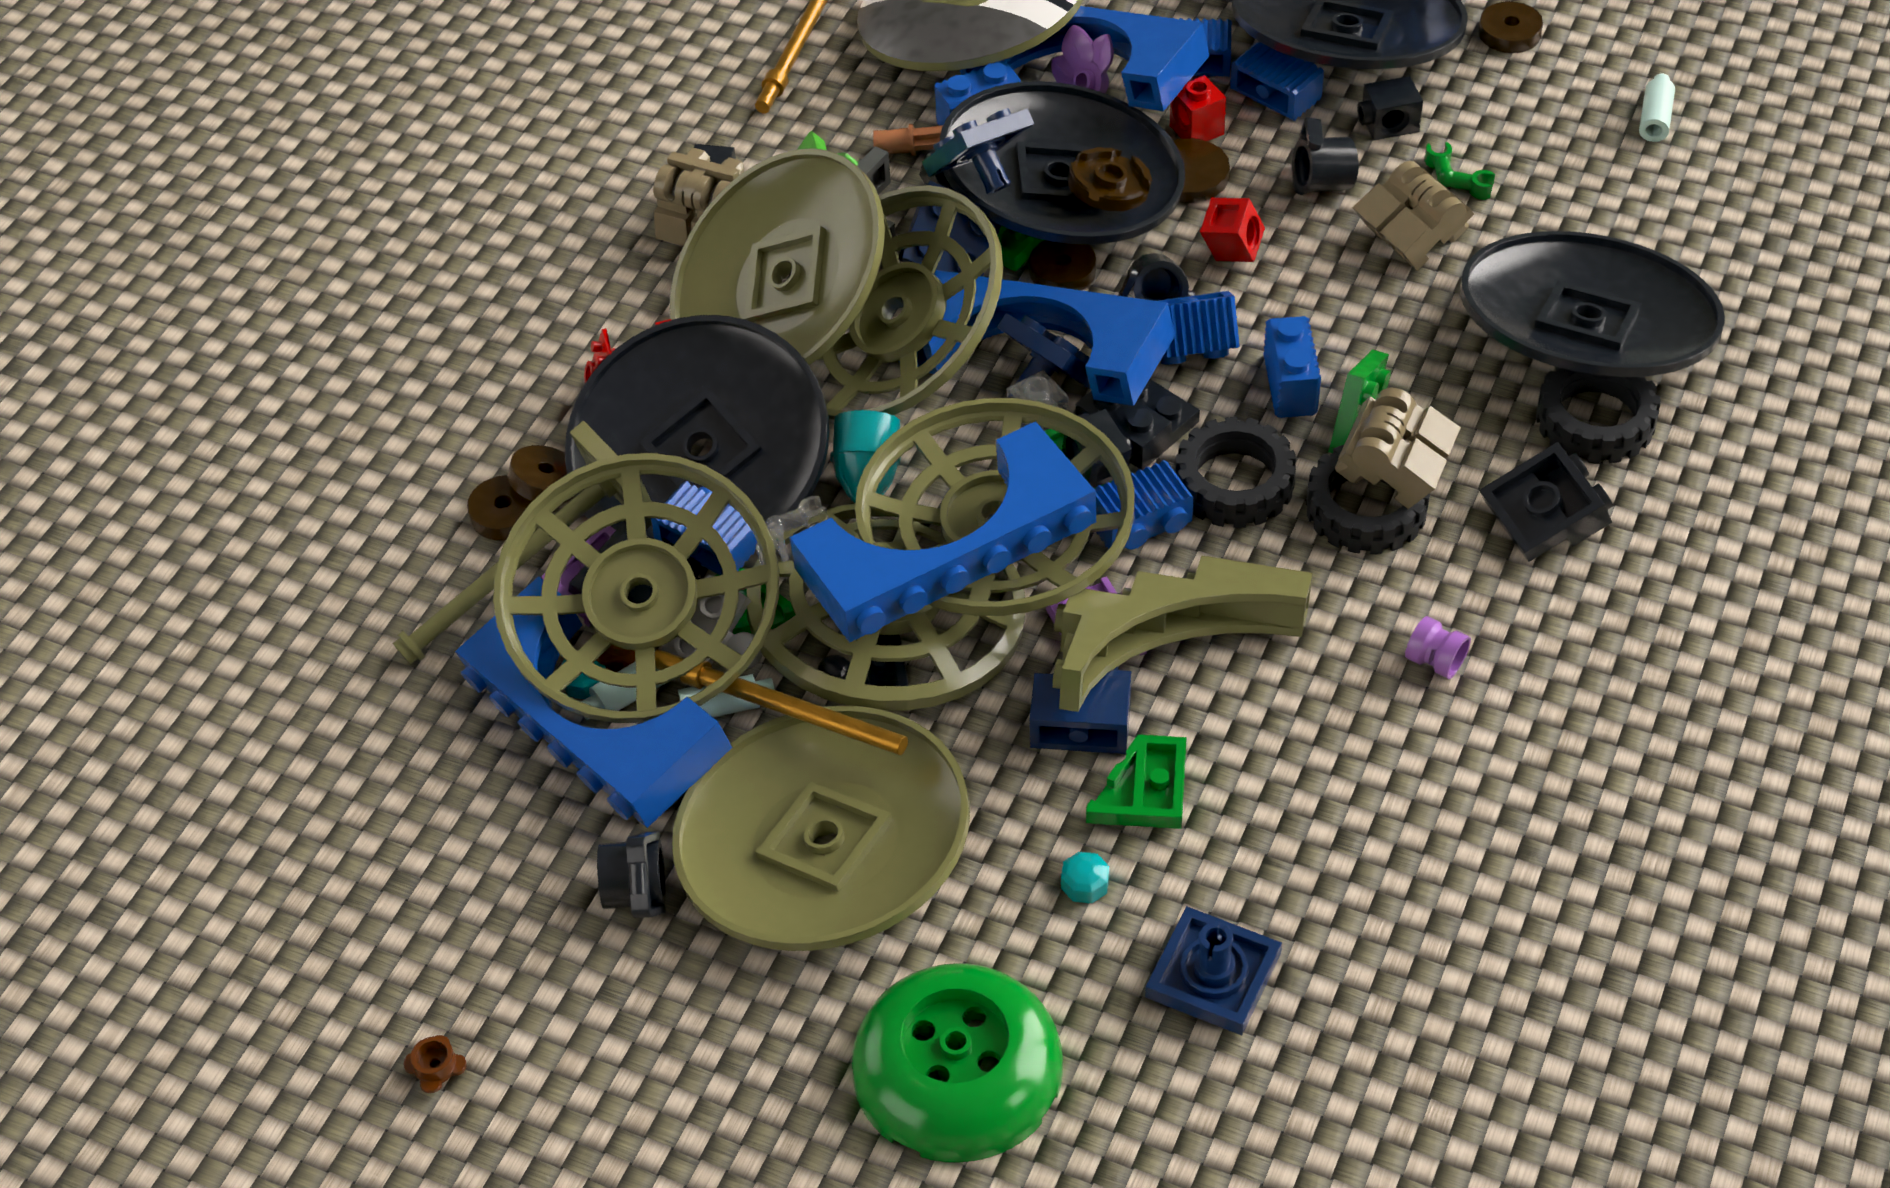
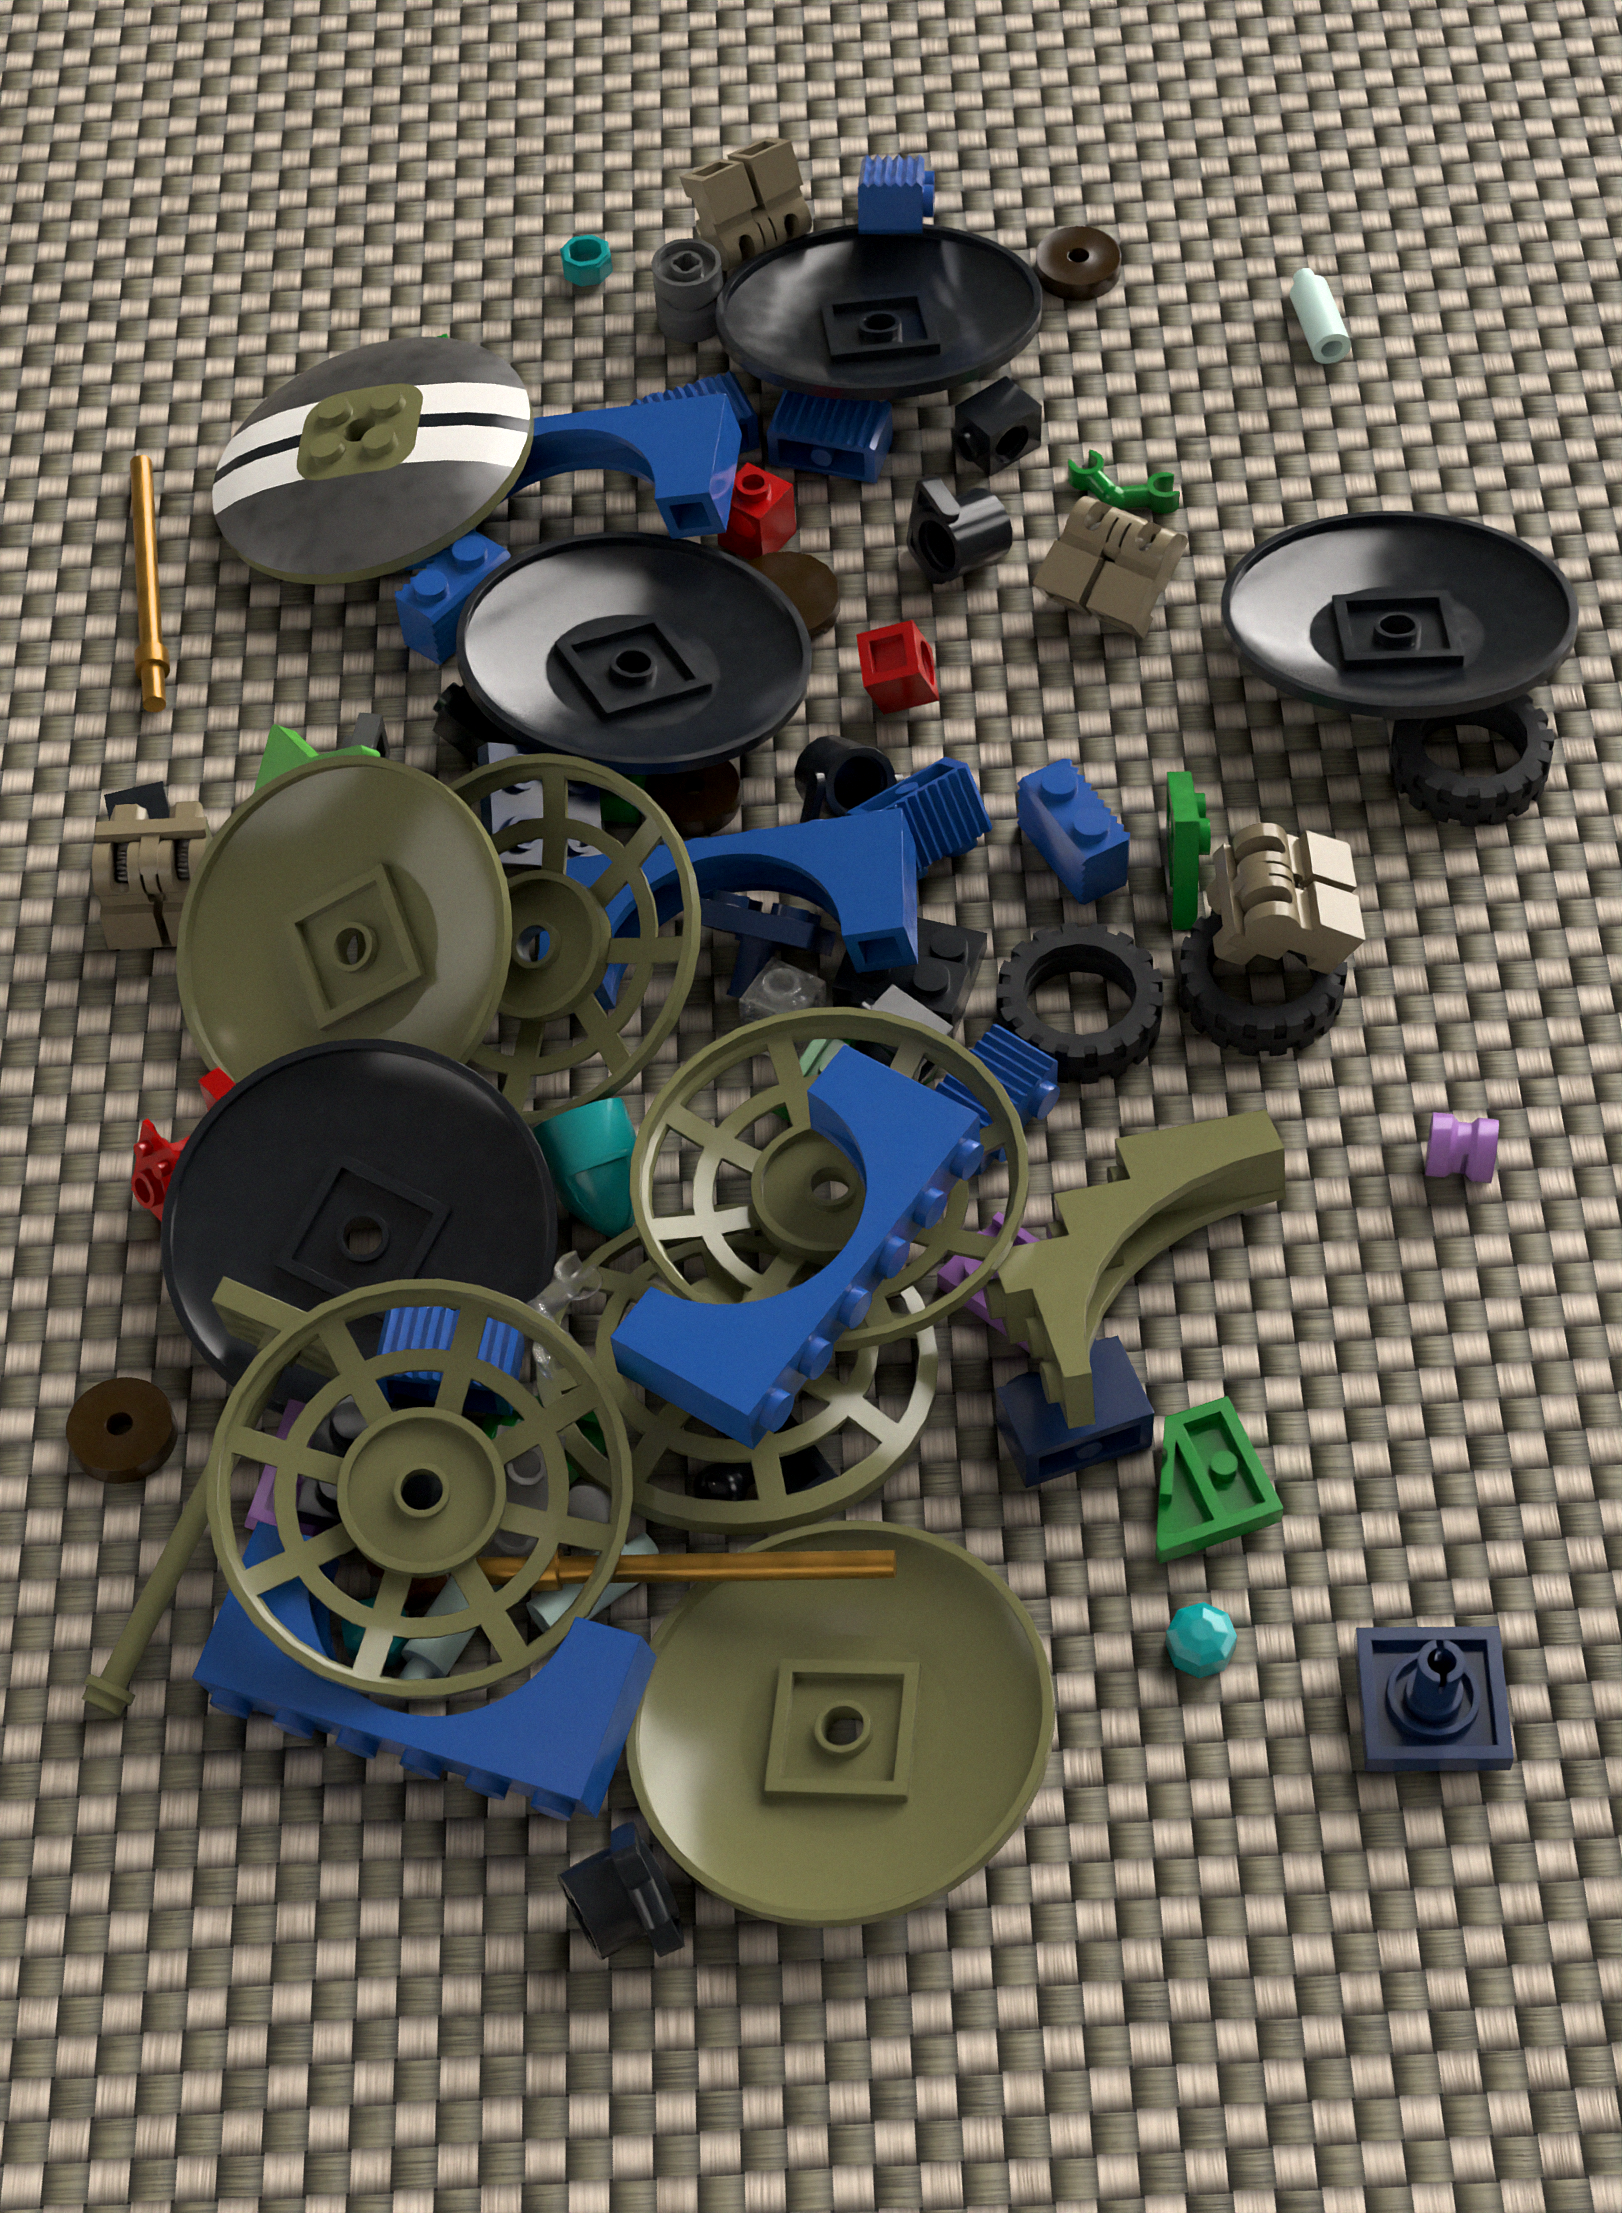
camera: 25 degrees left, 5 degrees up
dark brown piece [507,445,574,503] -> none
green brick [852,963,1063,1163] -> none
nougat axle [873,124,943,156] -> none
dark blue plate [922,108,1035,195] -> none
medium lavender plate [1051,25,1114,93] -> none
dark brown tile [1067,147,1152,211] -> none
black plate [1479,442,1613,562] -> none

